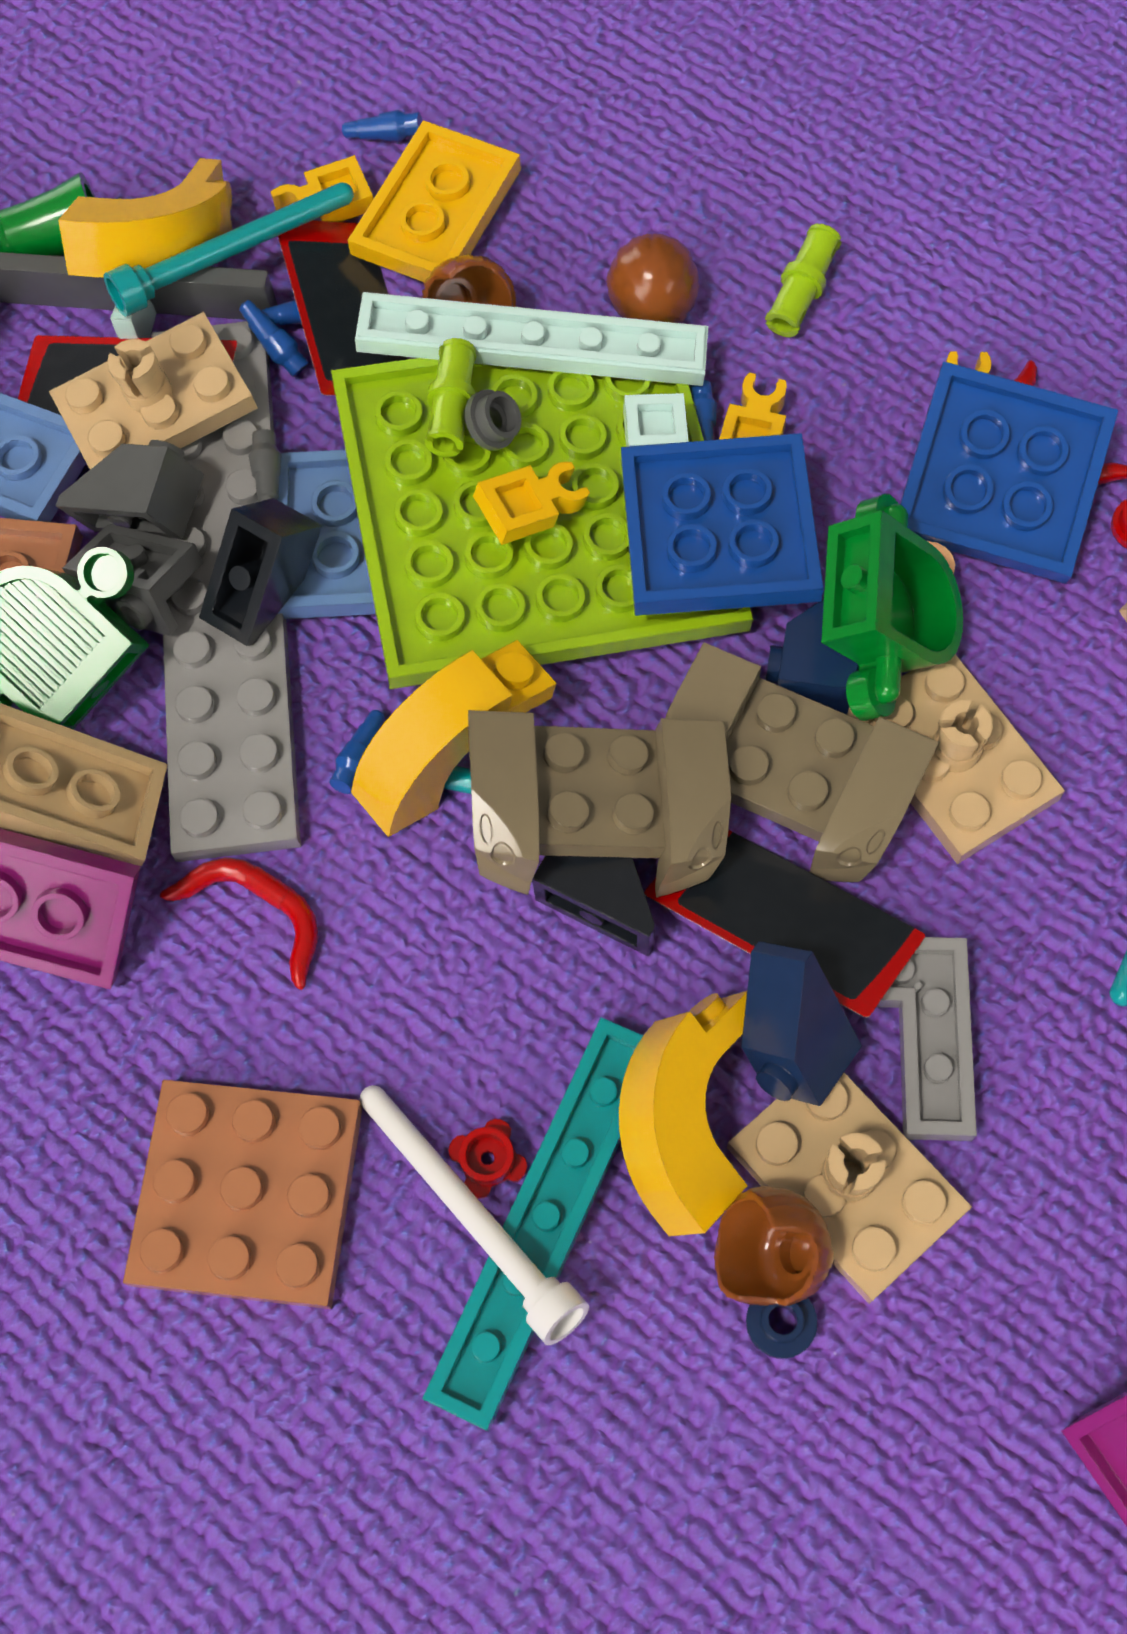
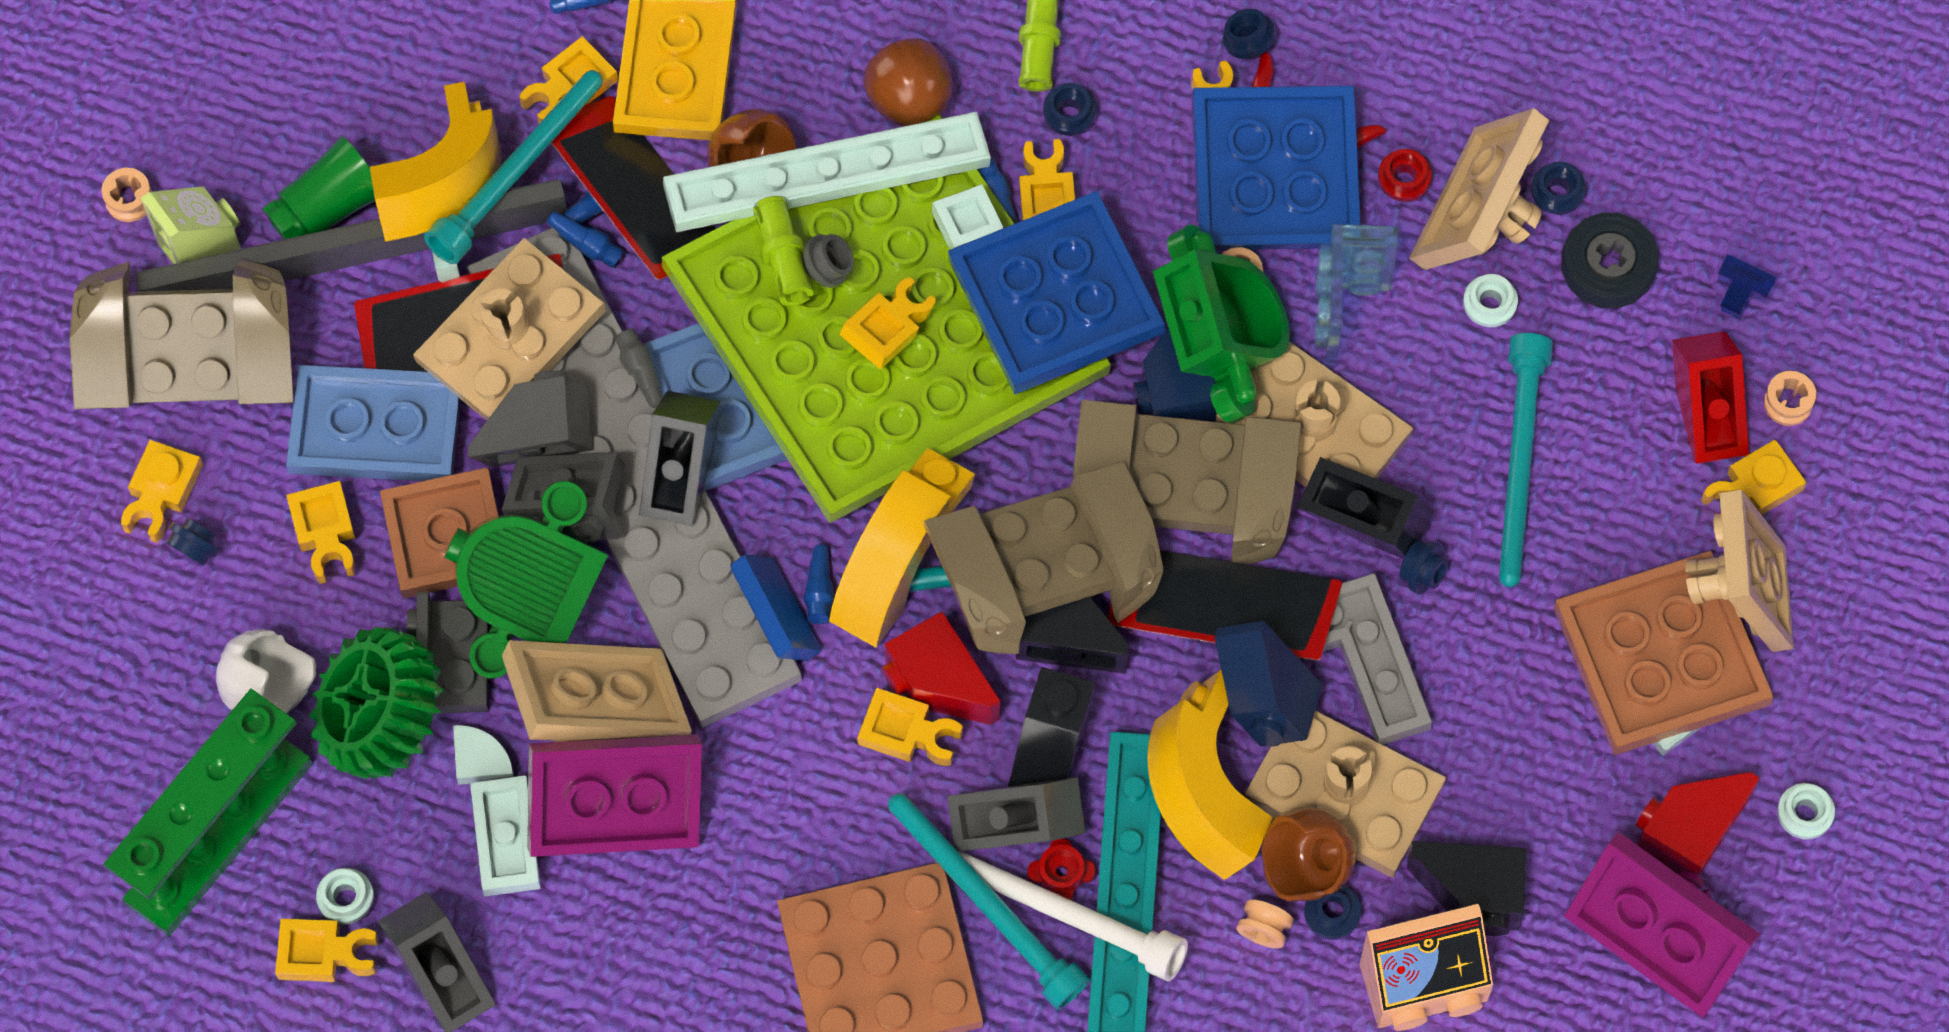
camera: 25 degrees left, 0 degrees up
red animal [159,857,318,990] -> none
none -> blue tile [730,554,822,661]
none -> yellow plate [857,688,963,766]
none -> red slope [881,611,1000,725]
none -> teal piece [888,793,1091,1011]
none -> dark grey slope [947,777,1086,851]
none -> black slope [1008,667,1095,786]
none -> dark blue plate [1043,83,1096,136]
none -> dark blue plate [1223,9,1276,59]
none -> light nougat bush [1236,900,1294,949]
none -> black slope [1297,457,1434,559]
none -> clear light blue bracket [1314,224,1398,367]
none -> slope [1359,904,1493,1031]
none -> dark blue plate [1399,540,1448,595]
none -> black slope [1407,841,1526,936]

